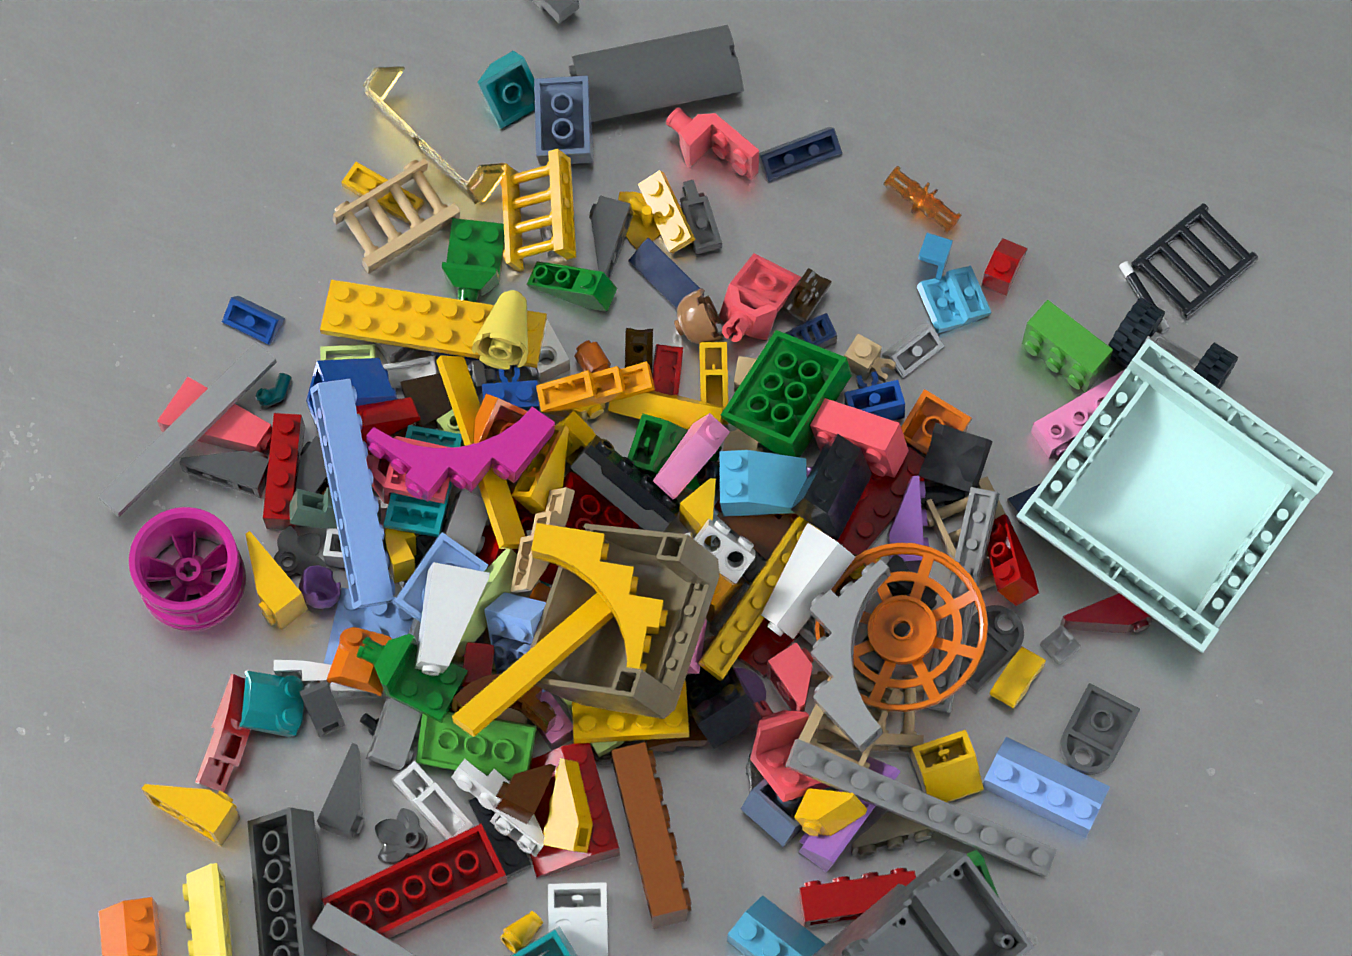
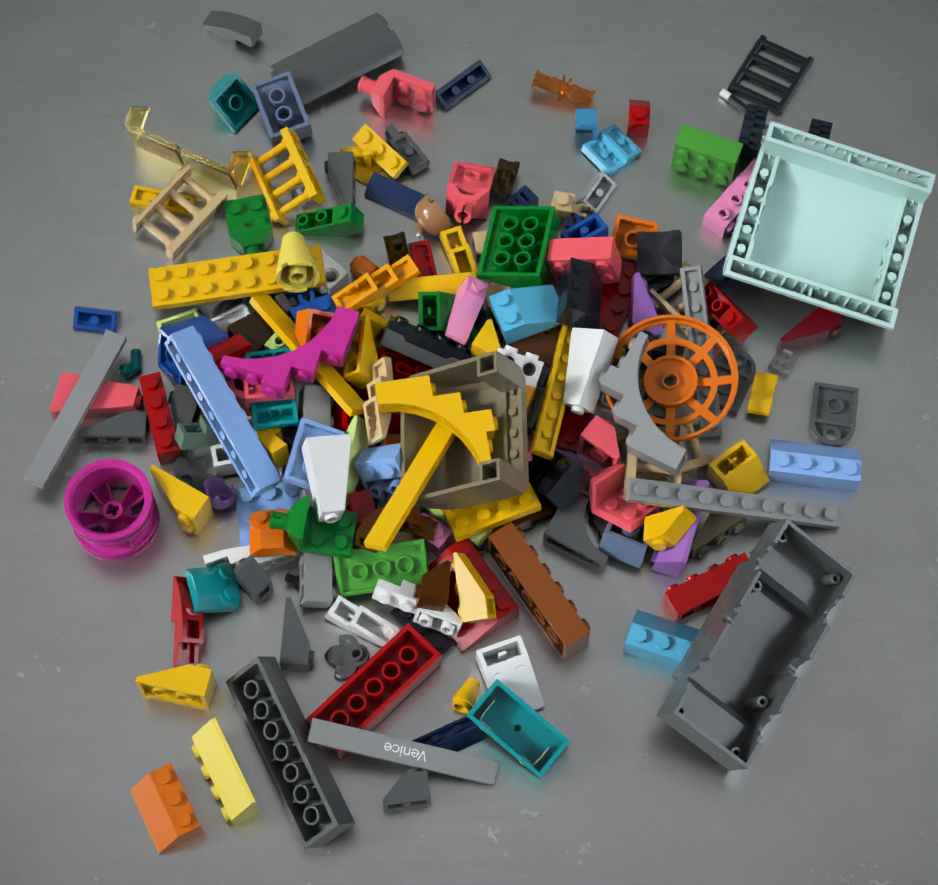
camera: 20 degrees left, 5 degrees down
none -> dark grey arch [543,492,609,572]

